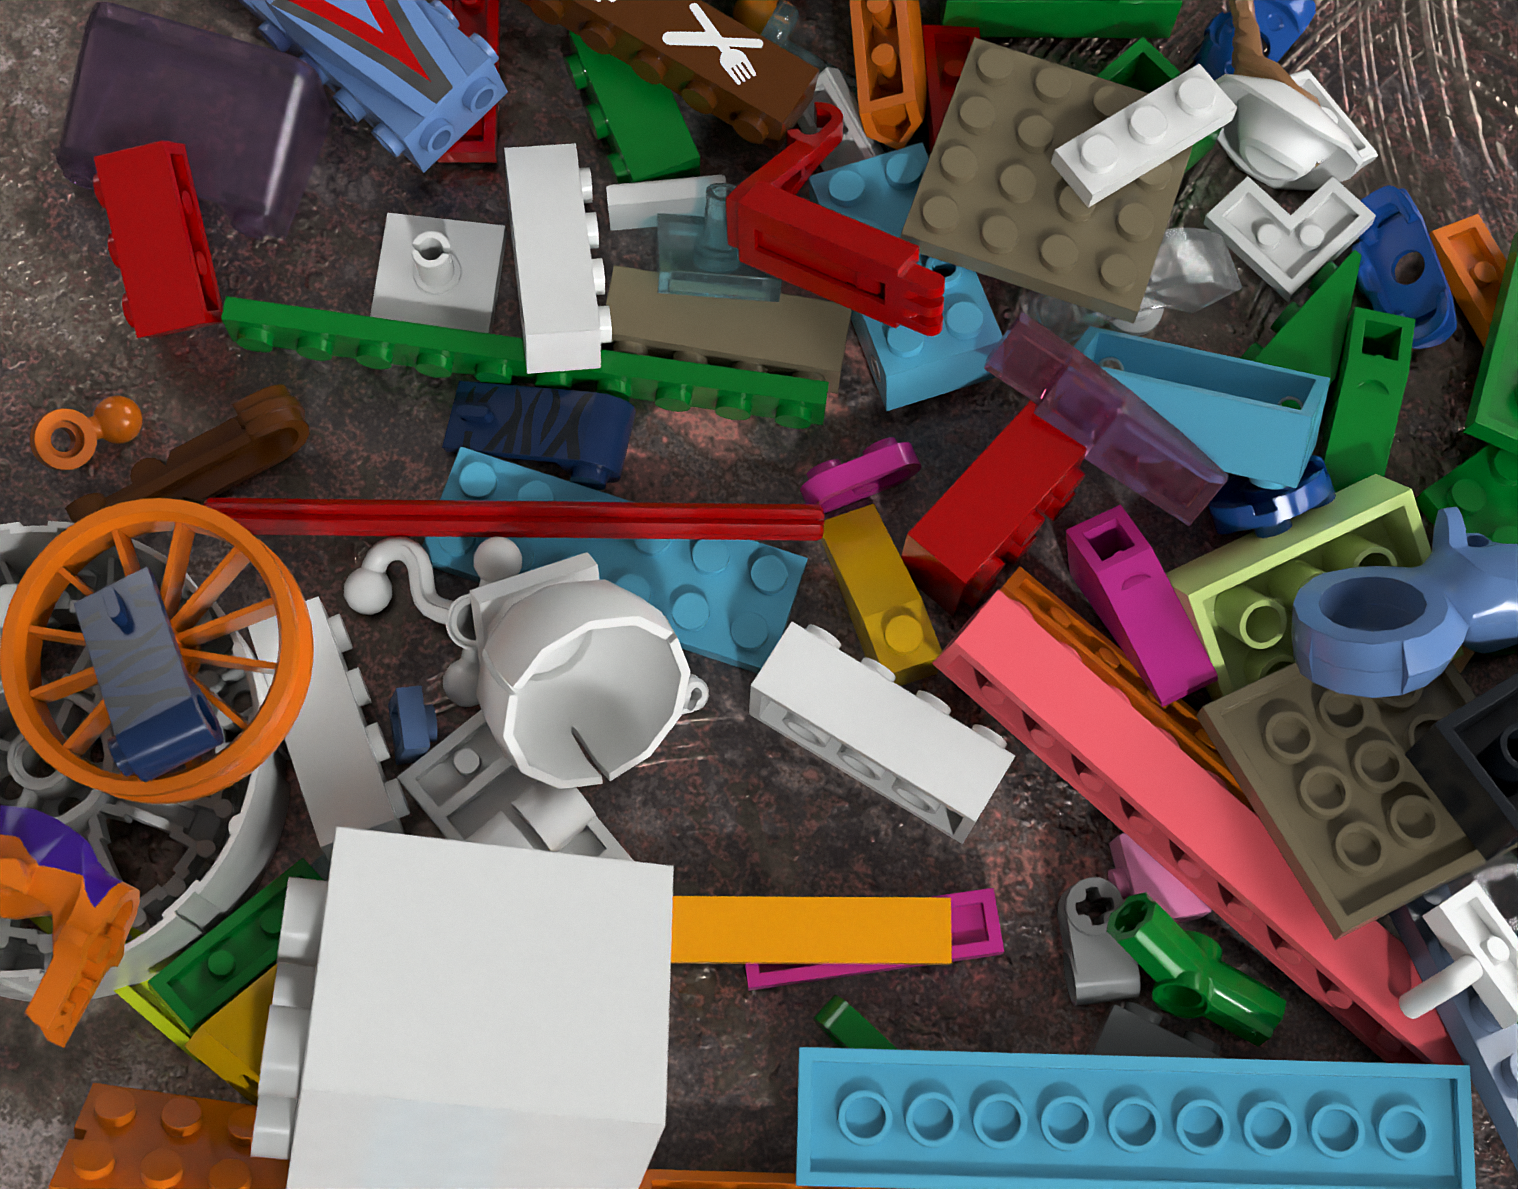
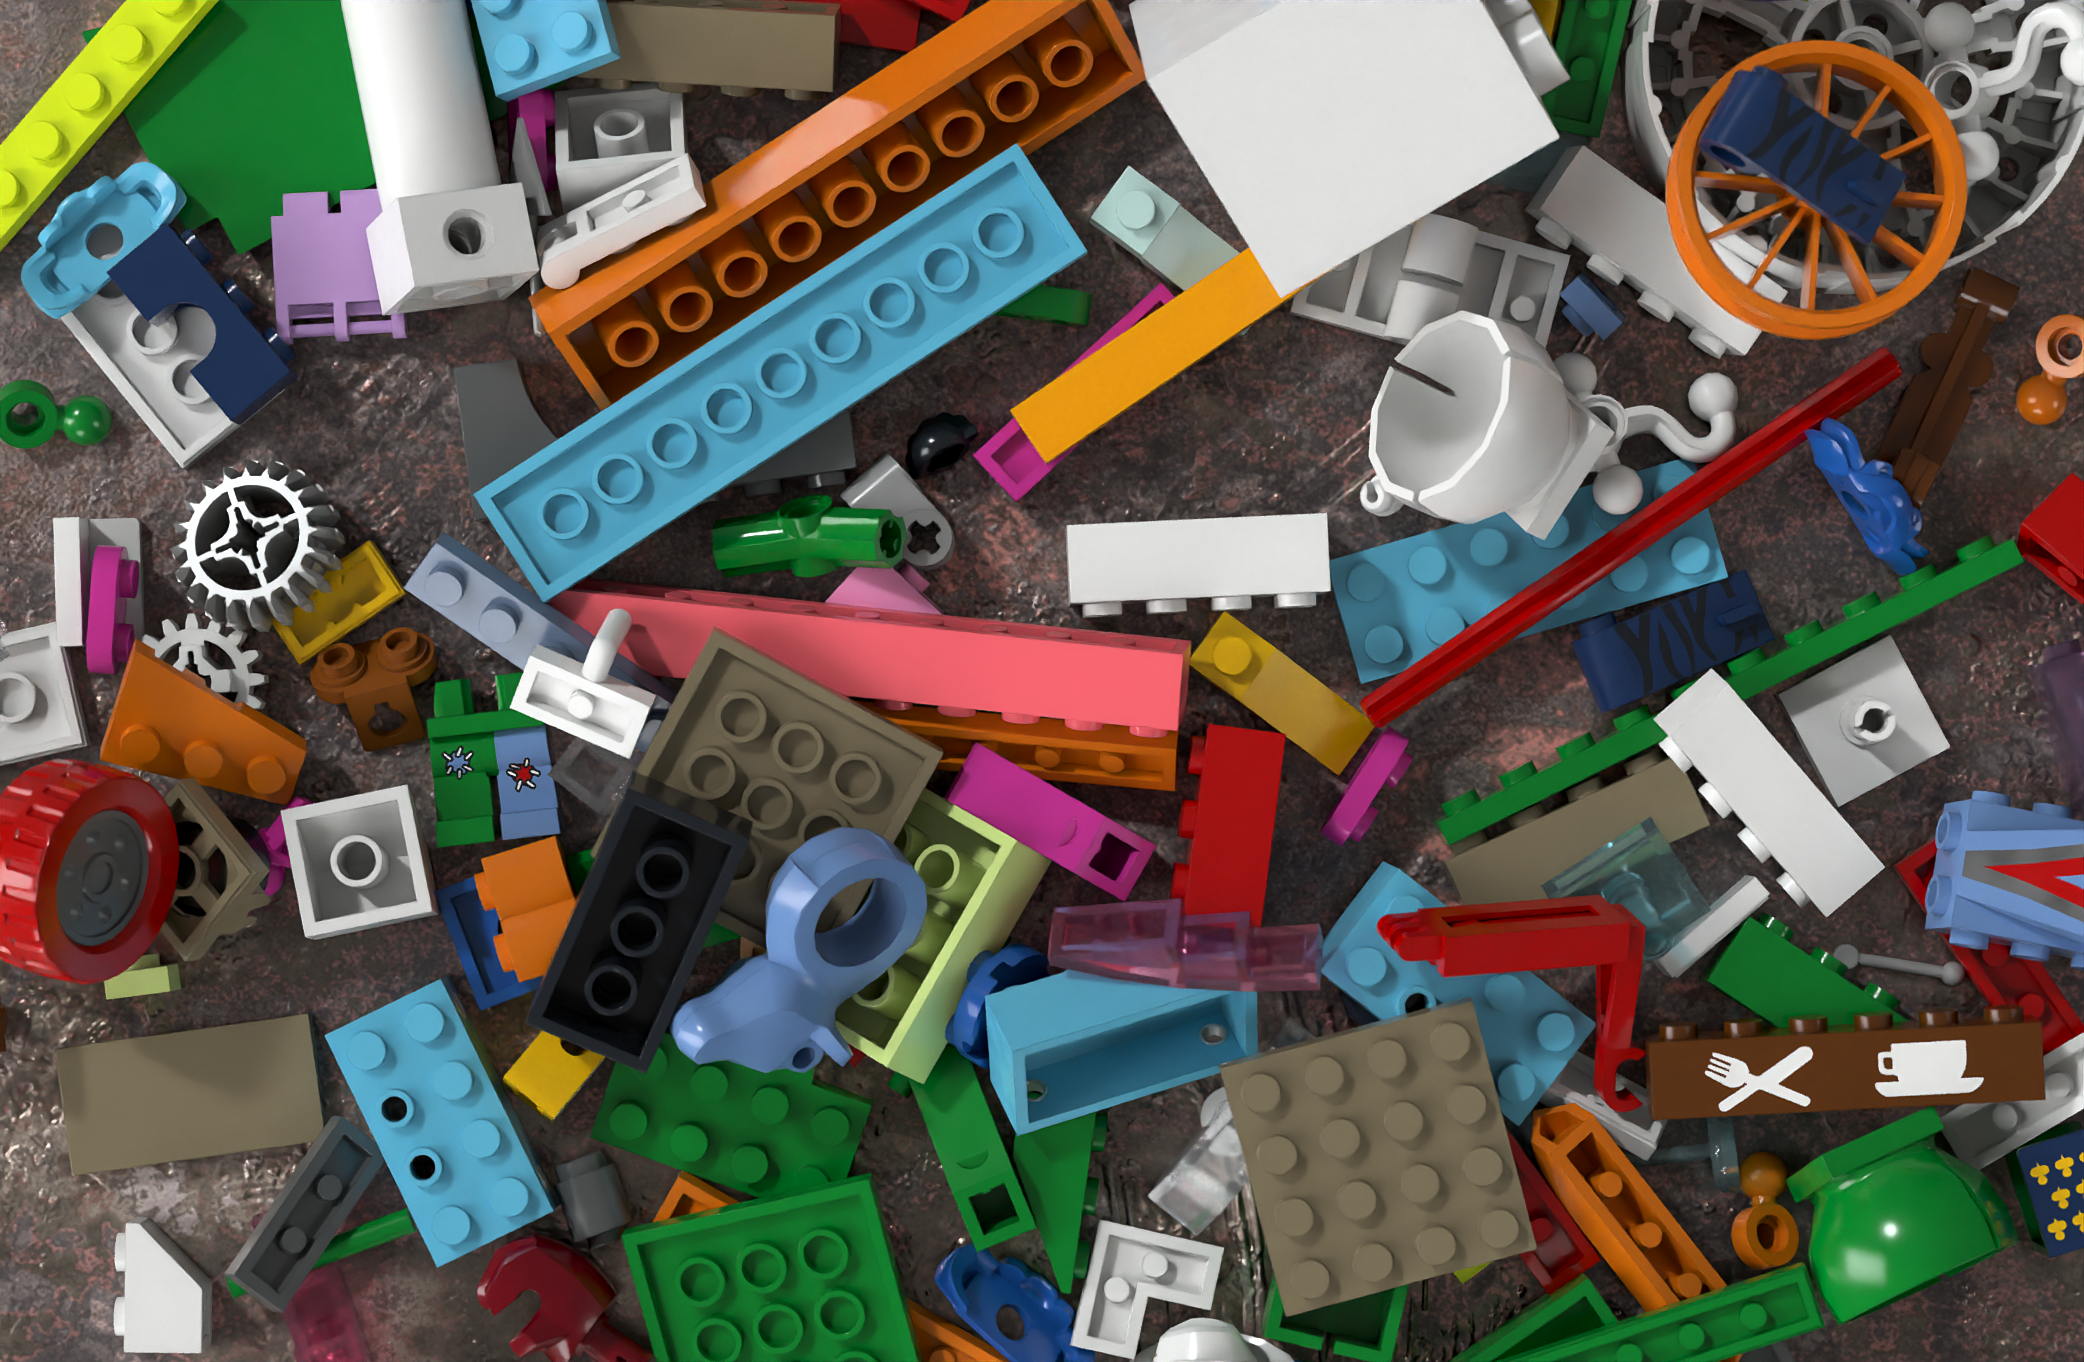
camera: 145 degrees right, 15 degrees up
white plate [1051,64,1237,208] -> none
none -> black piece [905,412,979,480]
none -> light aqua slope [1090,166,1252,337]
none -> blue piece [1805,417,1929,575]
none -> light grey hinge [1833,944,1966,987]

